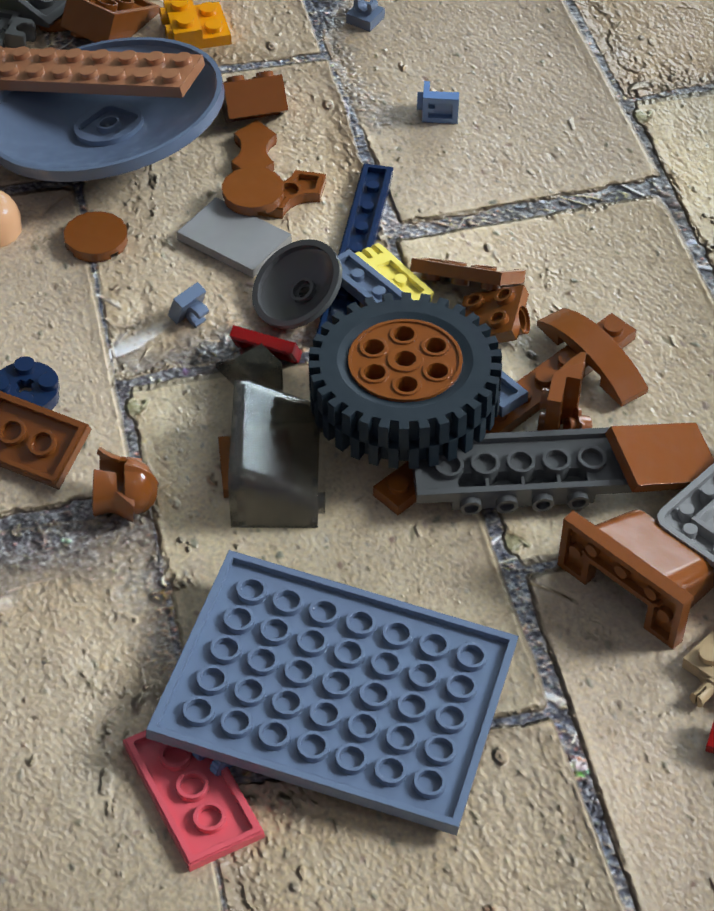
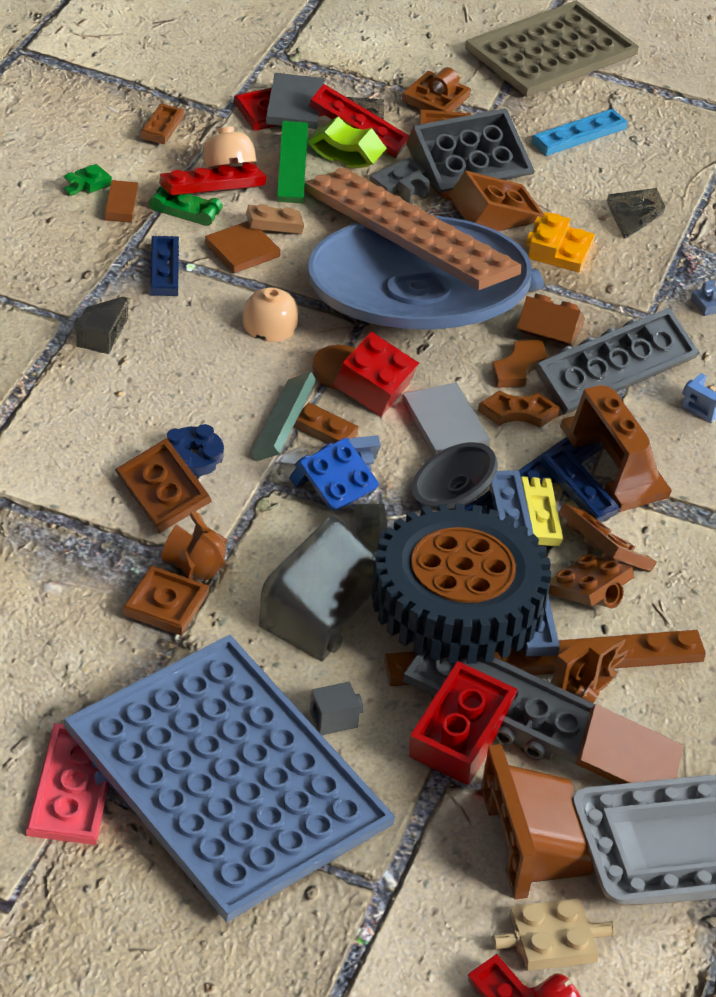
camera: 30 degrees right, 5 degrees down
dark orange tile [222,166,284,216] -> none
red tile [229,325,302,364] -> none
dark orange slope [537,308,648,407] -> none
none -> dark orange plate [123,565,209,636]
none -> sand green tile [251,372,316,461]
none -> blue bracket [289,437,379,511]
none -> dark orange plate [293,402,358,444]
none -> dark grey brick [310,681,363,735]
none -> red brick [333,331,419,417]
none -> red slope [409,661,517,786]
none -> dark grey plate [534,307,700,415]
none -> dark blue tile [539,445,620,522]
none -> dark orange windscreen [560,385,672,512]

